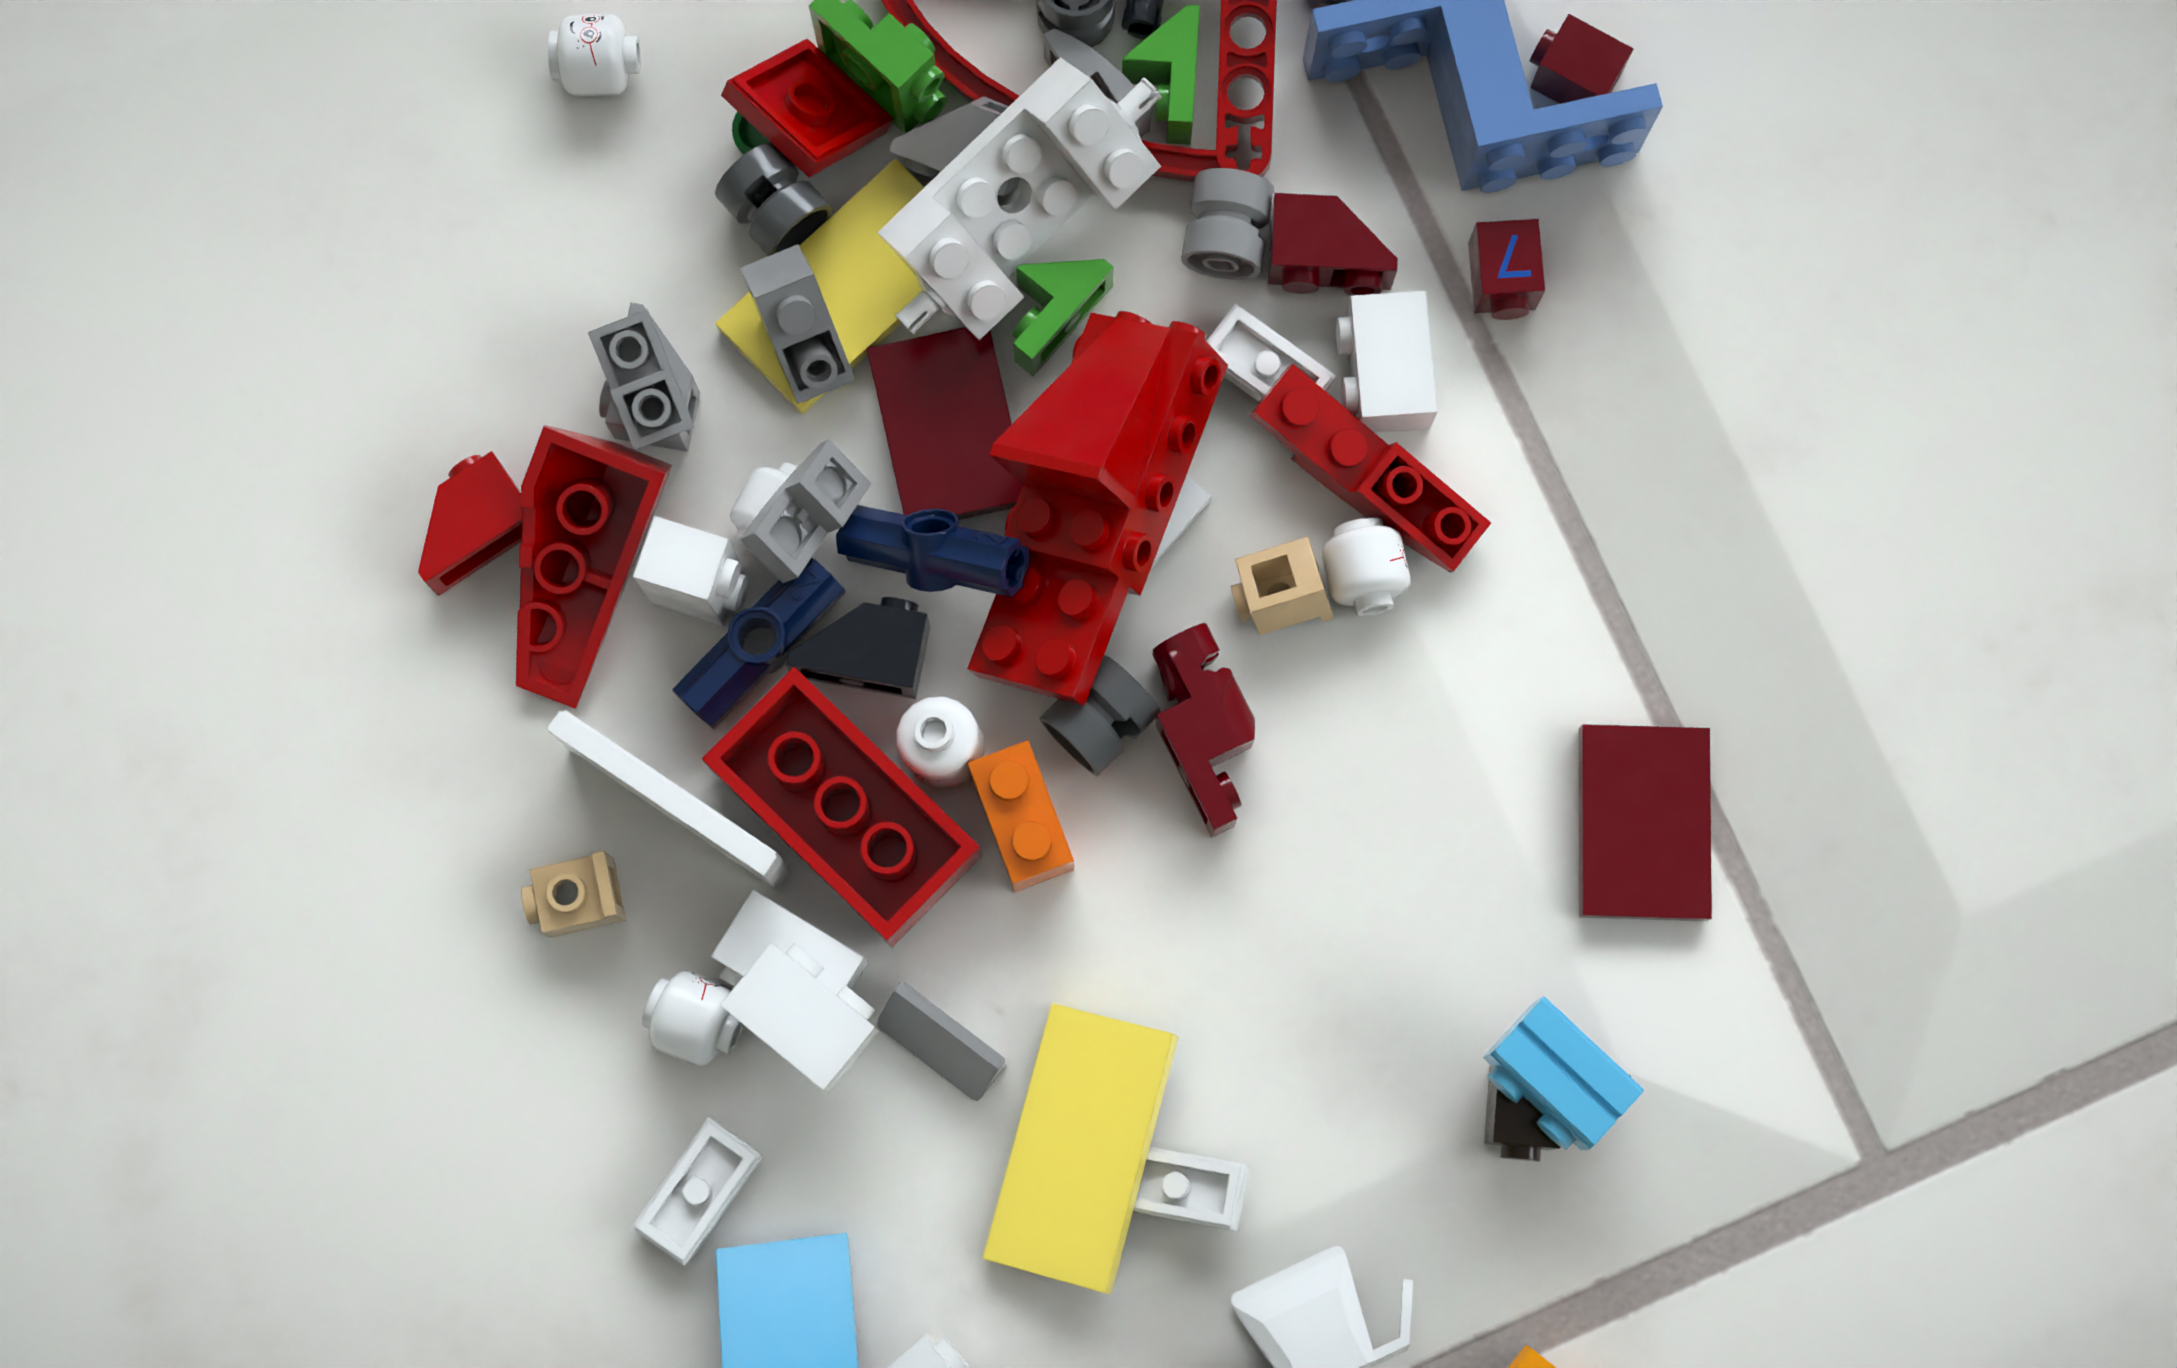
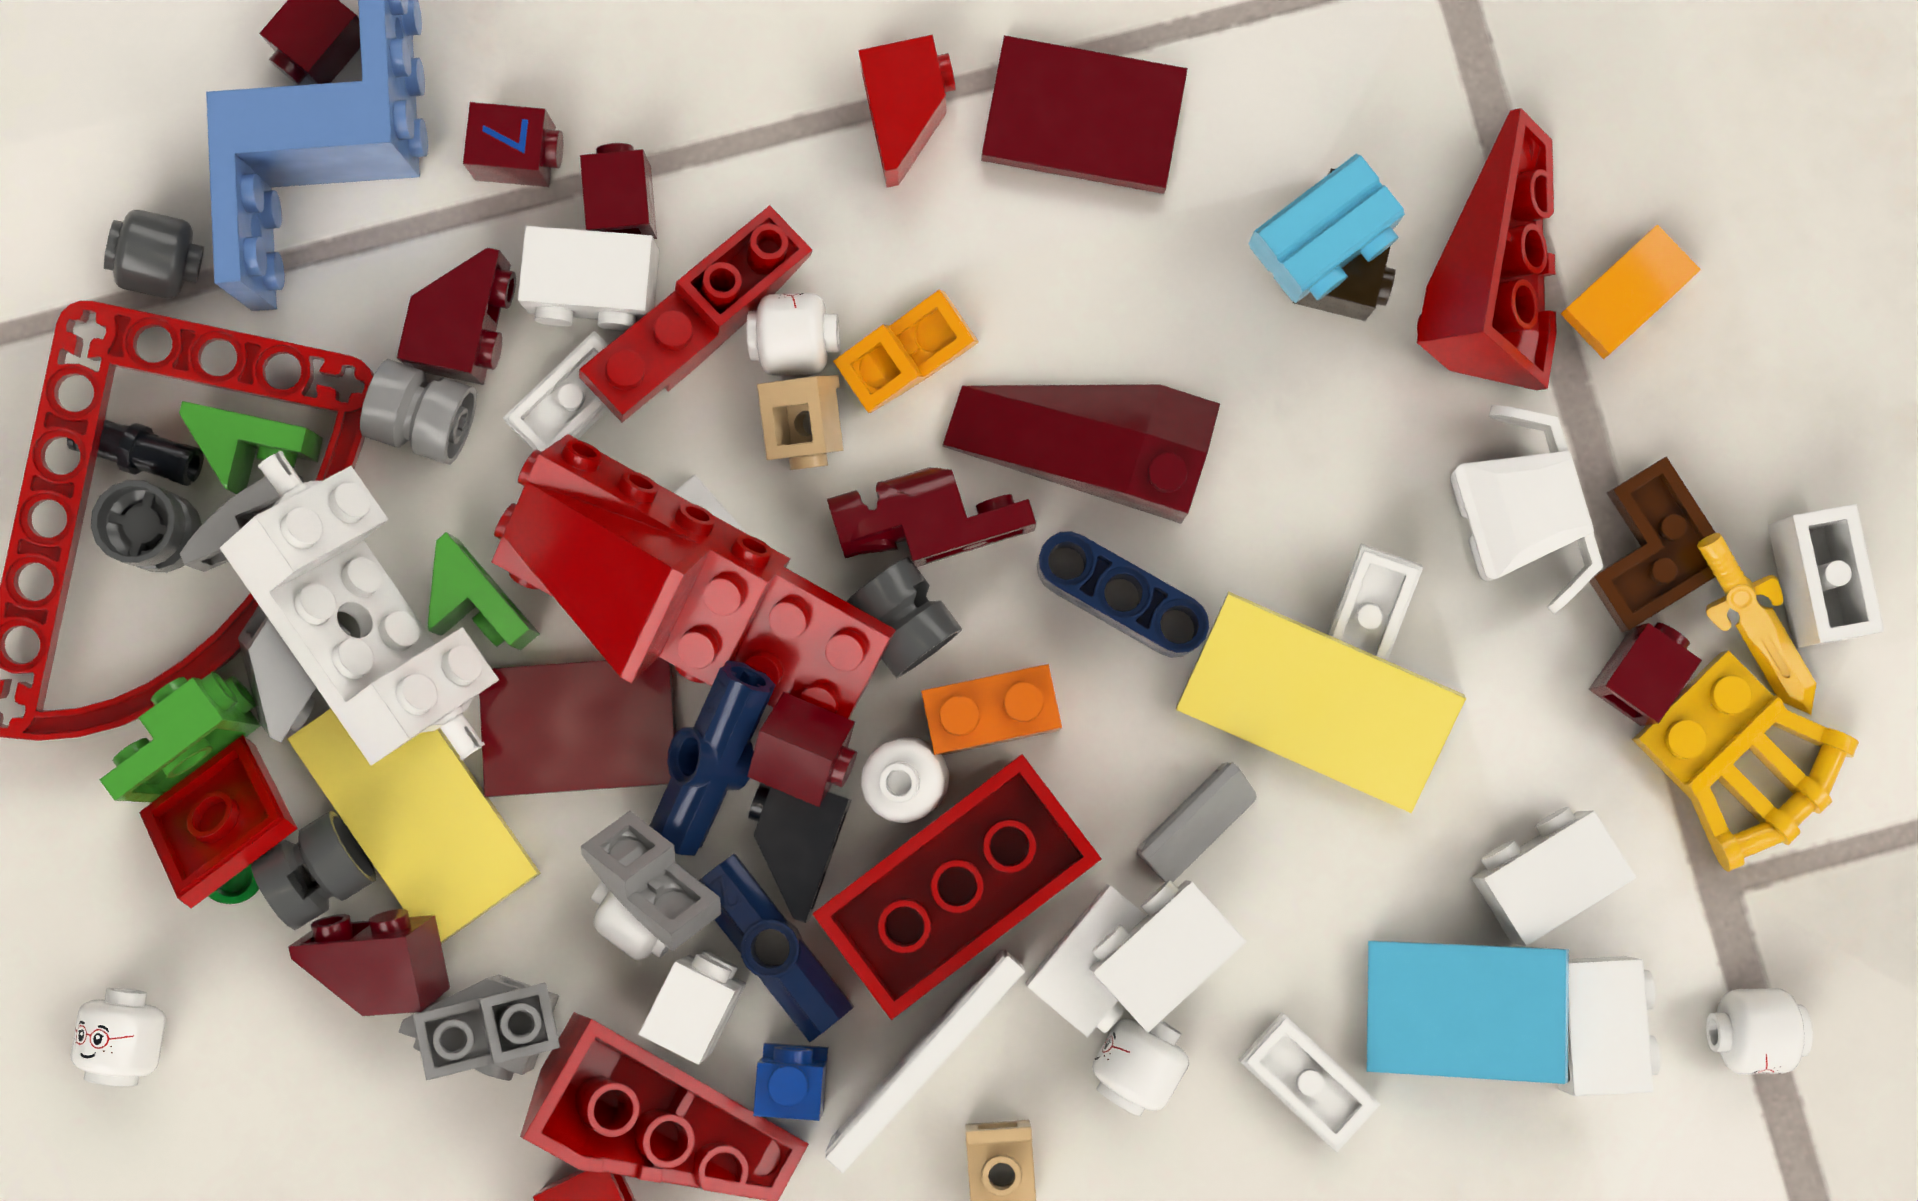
camera: 80 degrees left, 5 degrees up
light grey slope [740,244,855,404] -> none
none -> dark red slope [288,909,450,1016]
none -> dark red brick [580,143,657,239]
none -> dark red brick [747,692,857,807]
none -> blue brick [753,1043,829,1121]
none -> light orange slope [833,289,979,413]
none -> red slope [858,34,956,188]
none -> dark red wedge [943,384,1220,524]
none -> dark blue beam [1037,531,1209,658]
none -> red wedge [1416,108,1557,391]

